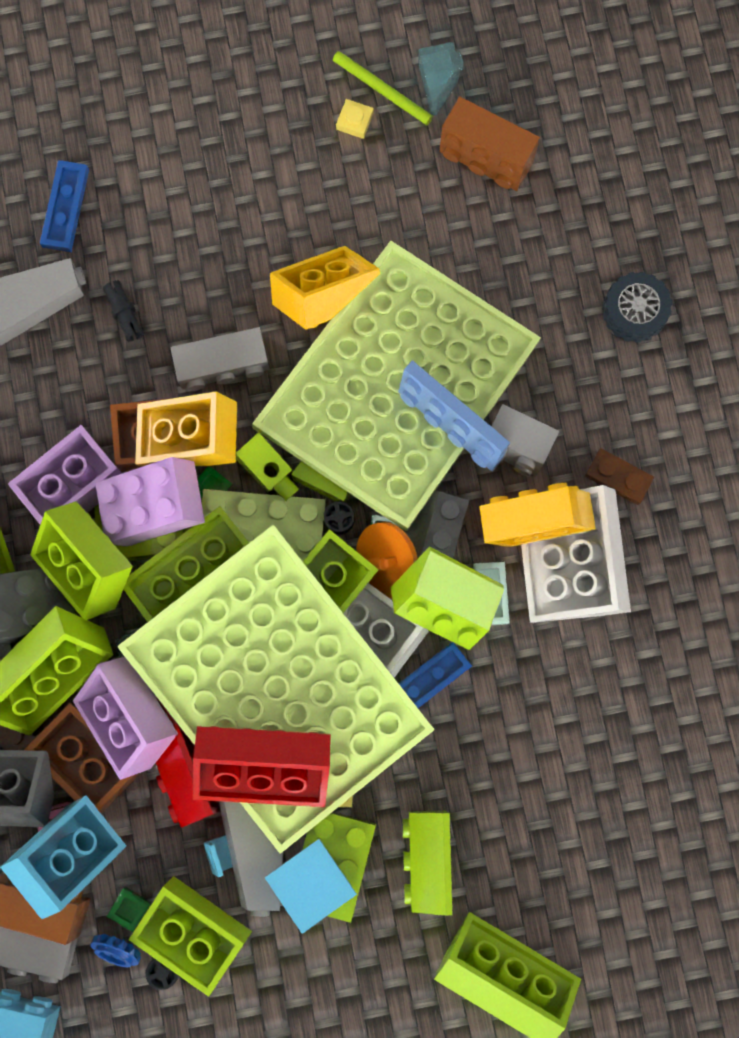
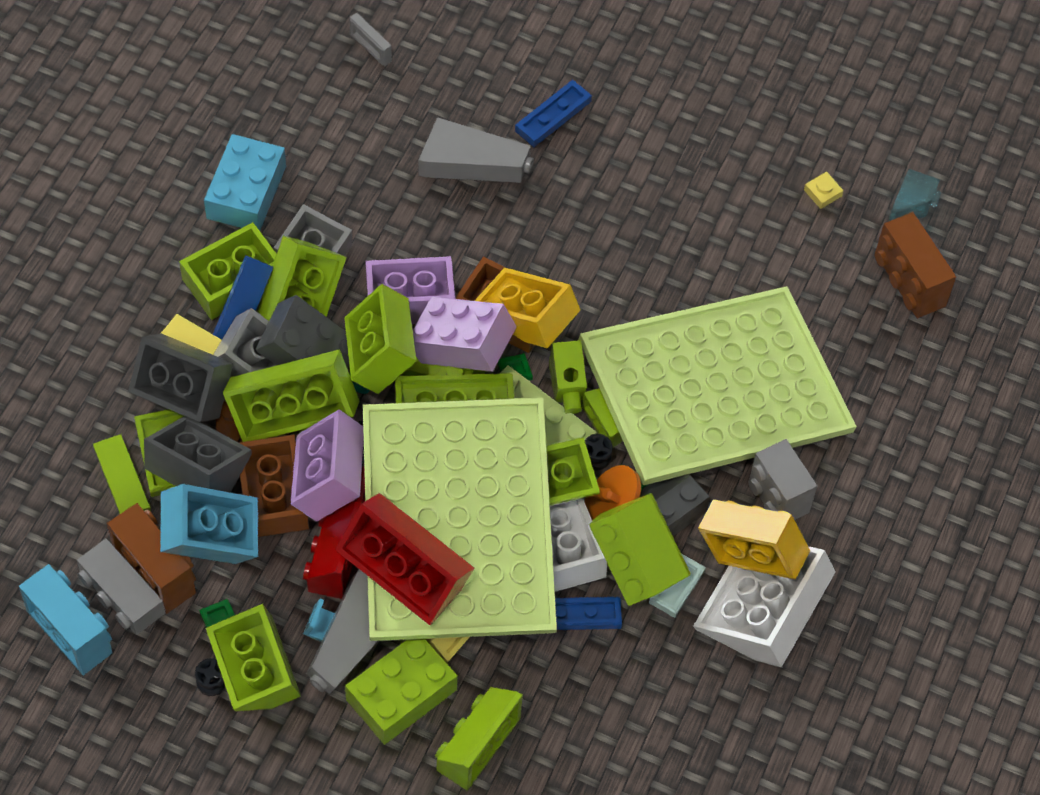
camera: 30 degrees right, 20 degrees down
blue gear [90,934,141,967] -> none
black pin [103,280,144,342] -> none
light grey brick [170,327,270,391] -> none
medium azure tile [265,838,357,934] -> none
yellow slope [270,246,380,330] -> none
lime bar [333,51,433,126] -> none
medium blue plate [398,360,510,471] -> none
reddish brown plate [585,448,654,505] -> none
black wheel [602,272,673,343] -> none

